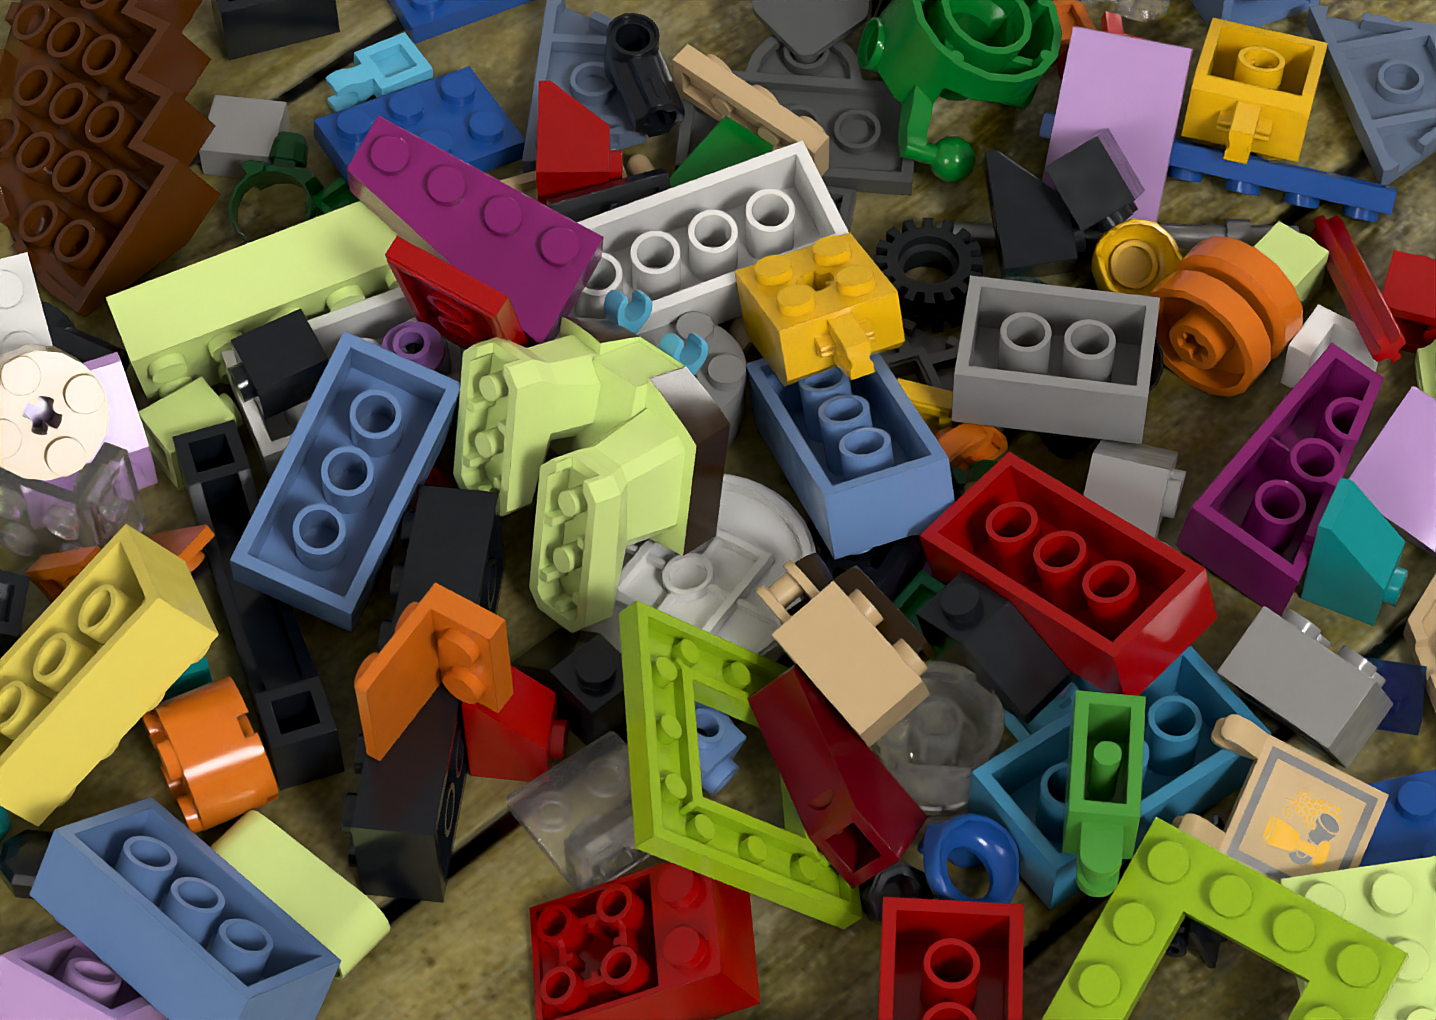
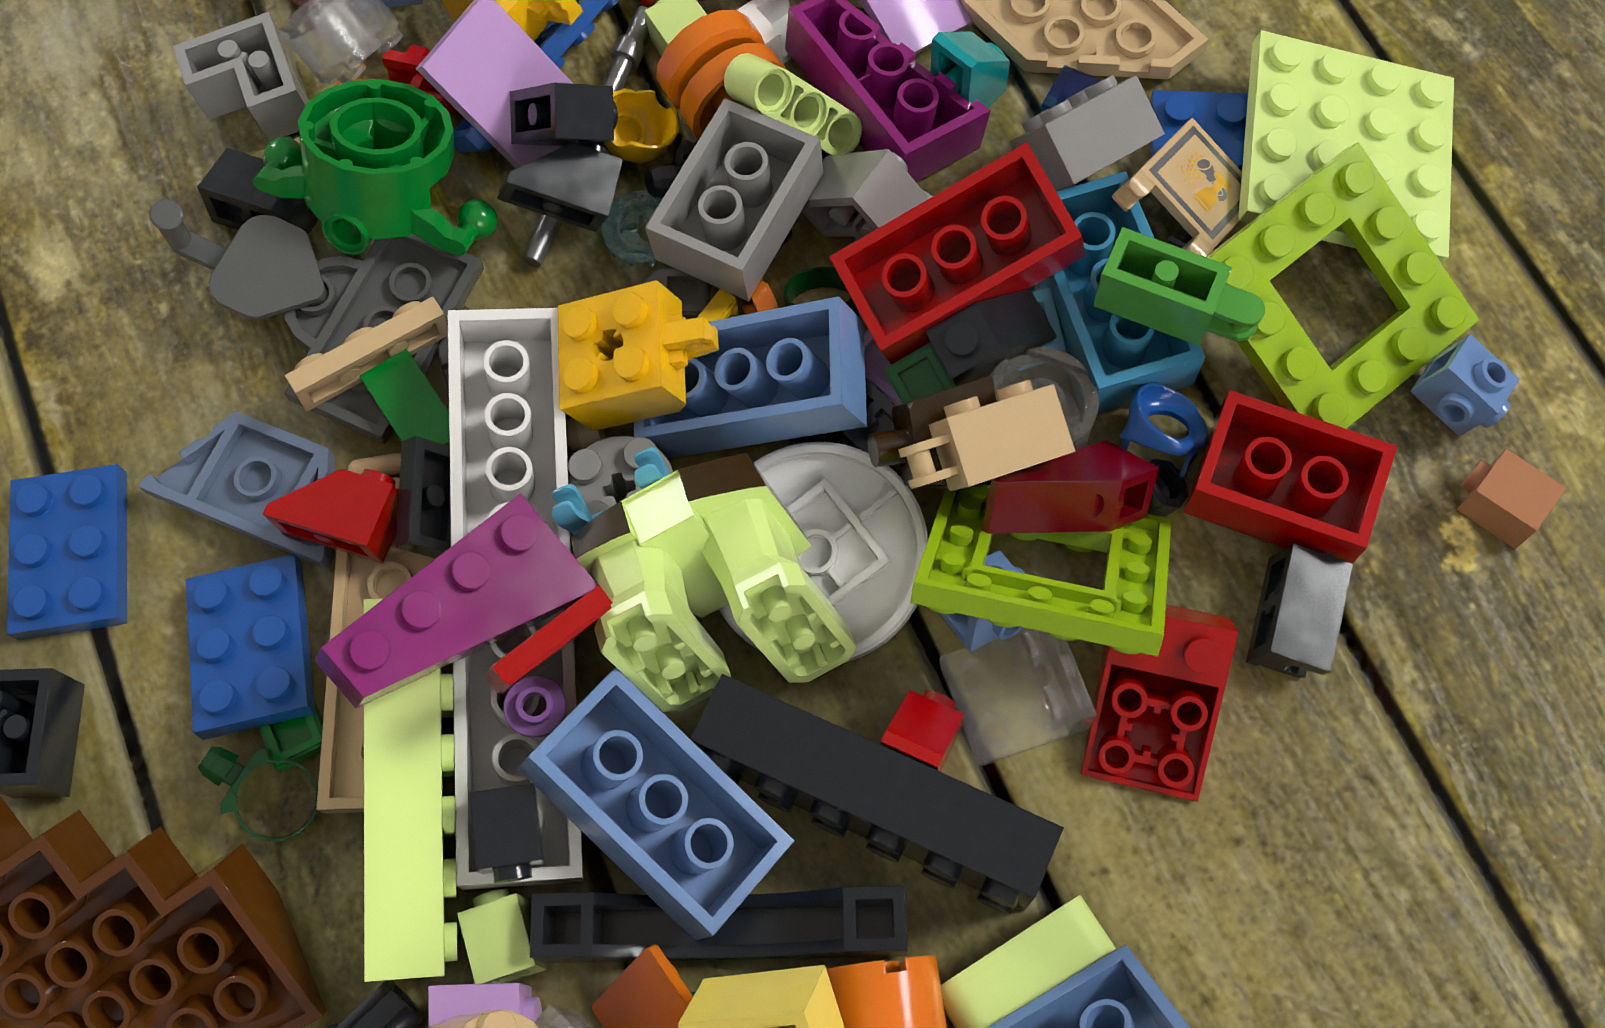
camera: 65 degrees left, 15 degrees up
light grey piece [199,95,290,178] -> none
medium azure plate [326,32,433,113] -> none
orange bracket [354,582,514,761] -> none
black slope [510,627,627,754] -> none
black piece [604,13,685,138] -> none
black tyre [874,217,984,333] -> none
none -> yellowish green beam [724,53,862,155]

